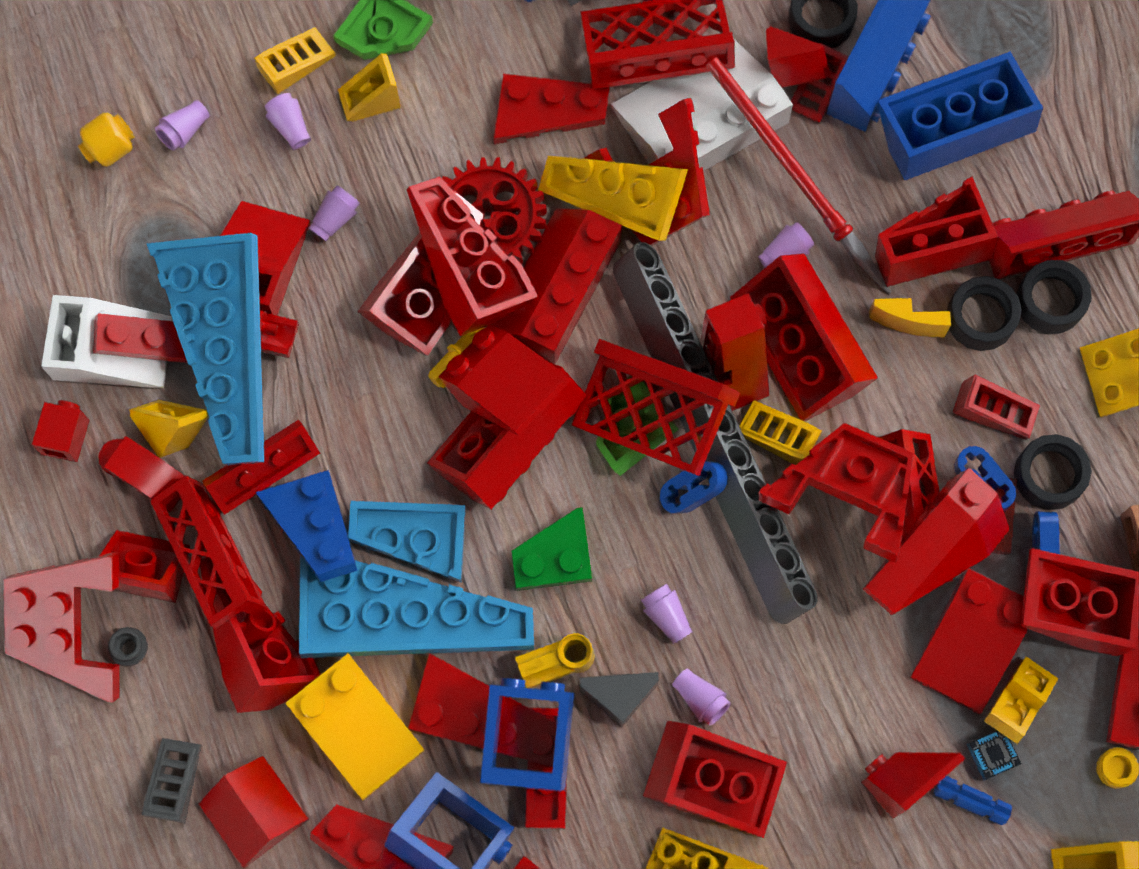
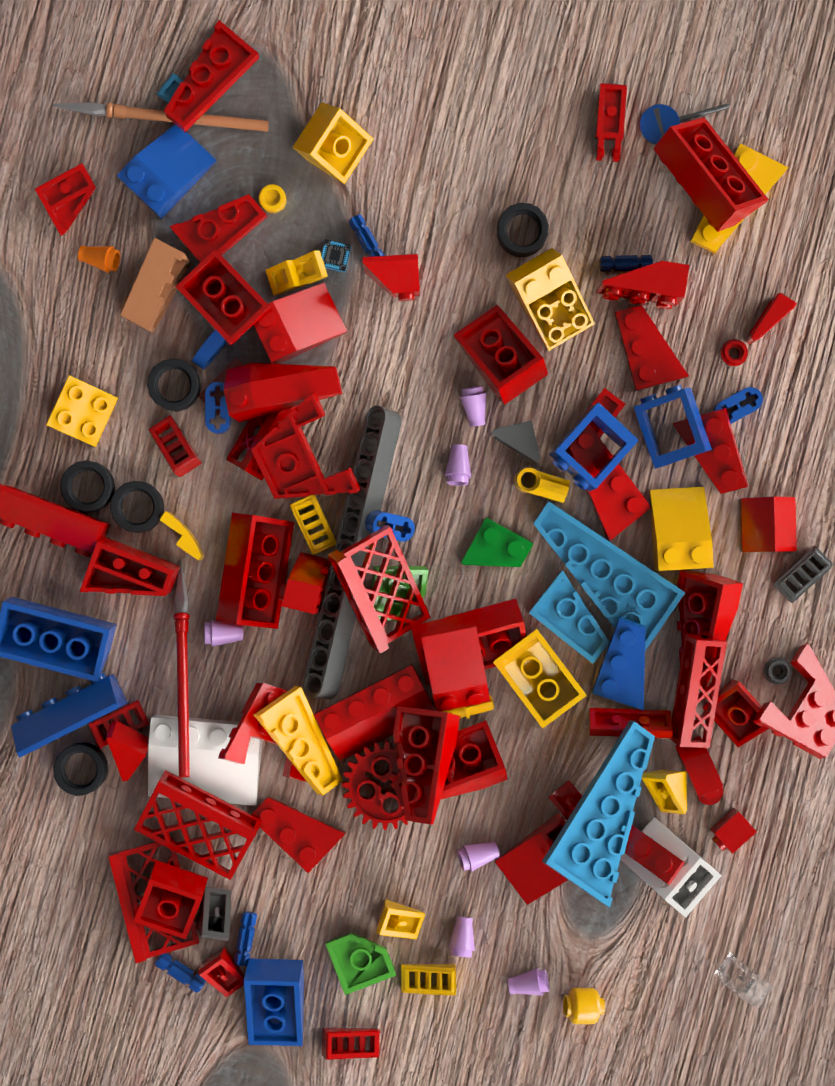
camera: 145 degrees left, 15 degrees up
none -> yellow slope [493,629,587,729]

